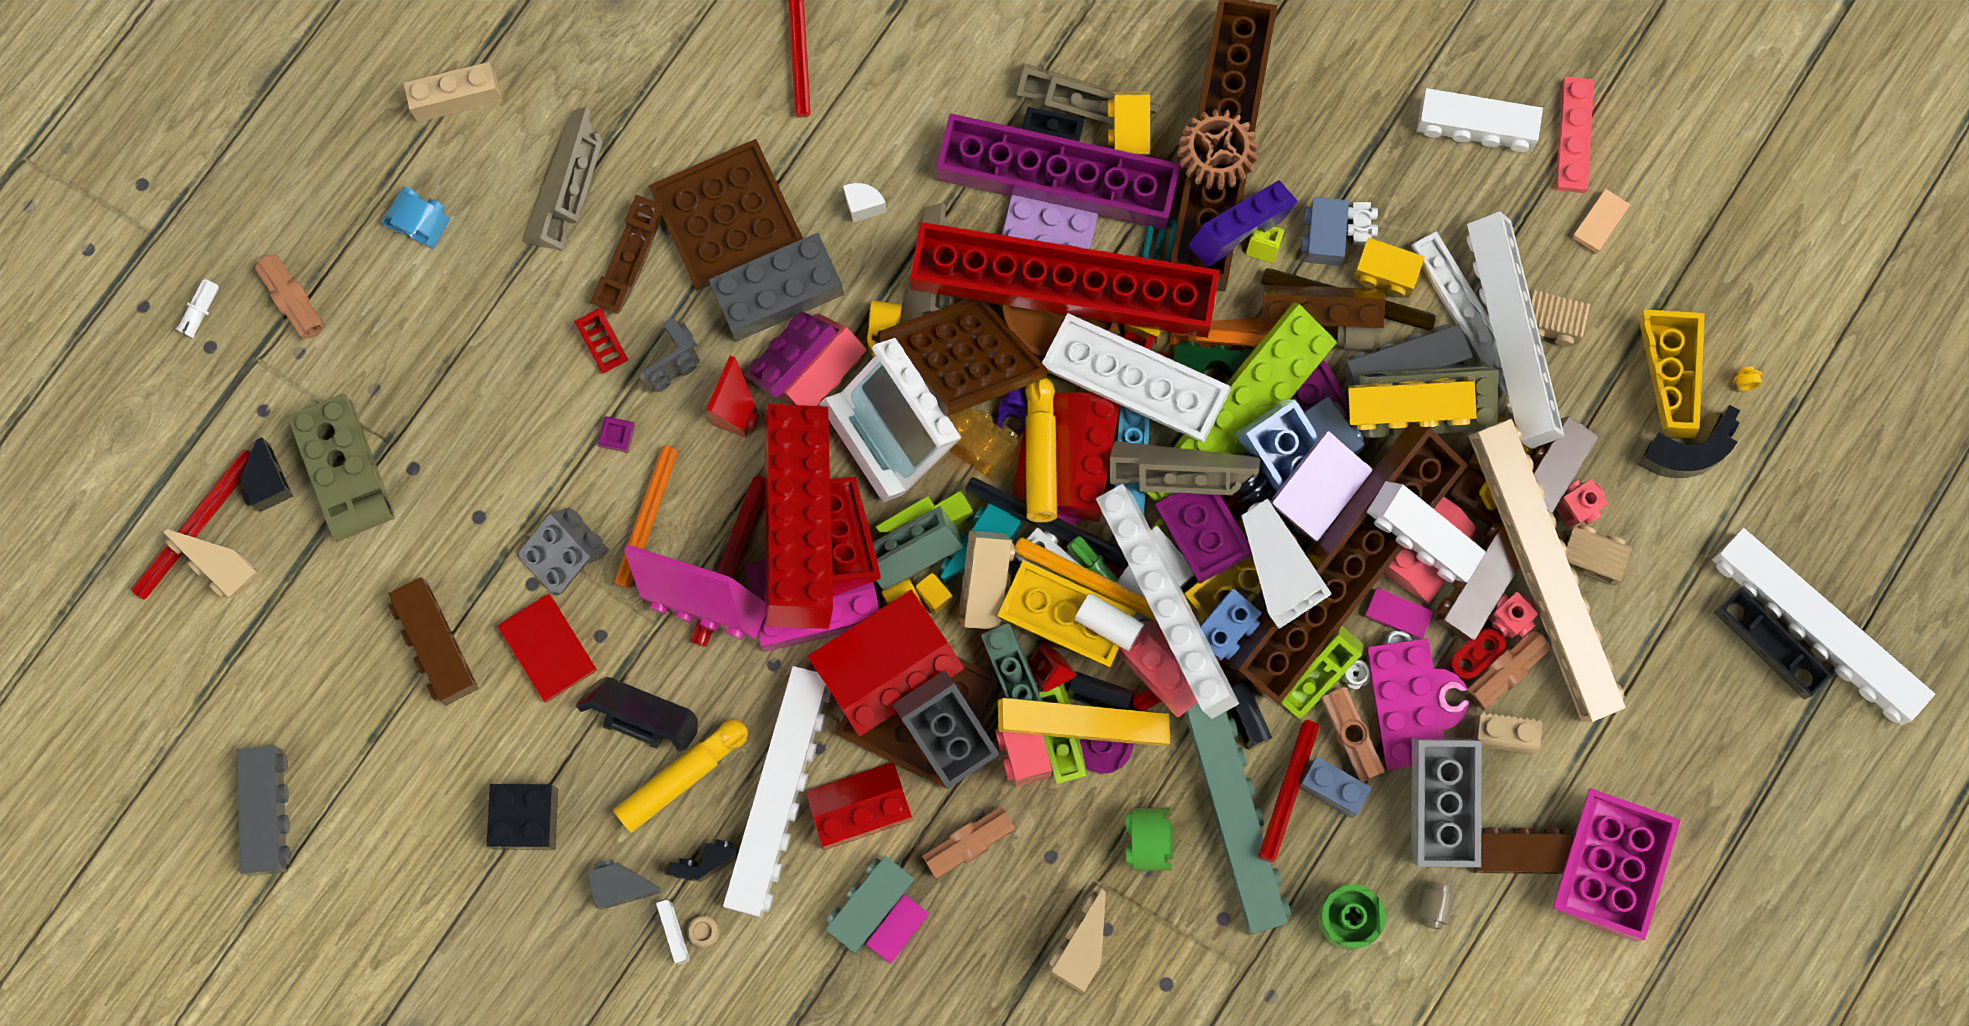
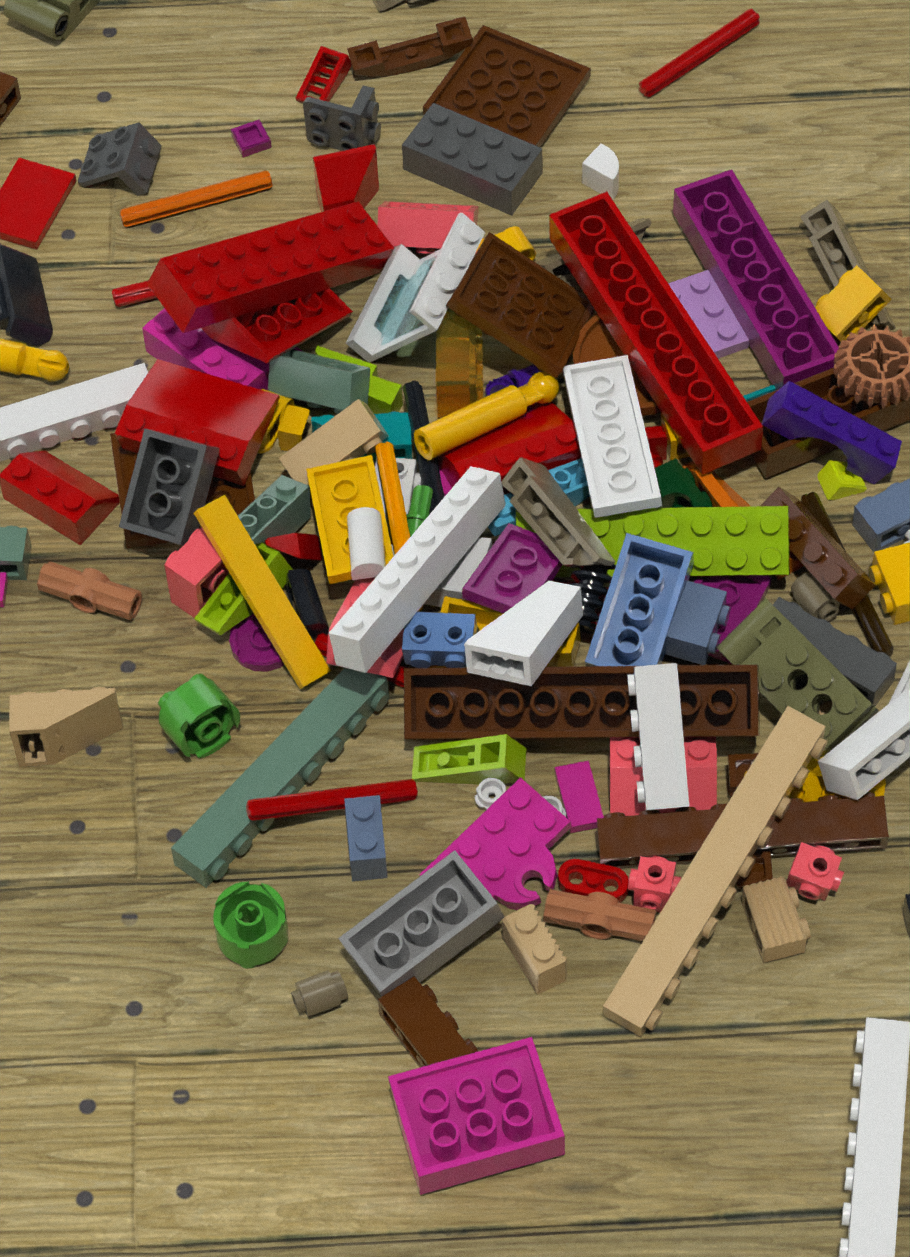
camera: 55 degrees right, 20 degrees down
dark pink slope [625,544,766,640] -> none
magenta plate [743,311,837,399] -> none
black brick [1022,107,1085,142] -> none
black brick [1229,682,1273,750] -> none
tile [1270,431,1373,542] -> none
nougat piece [1321,687,1385,782] -> none
yellow wedge [1348,376,1477,430] -> none
black piece [1714,587,1832,700] -> none

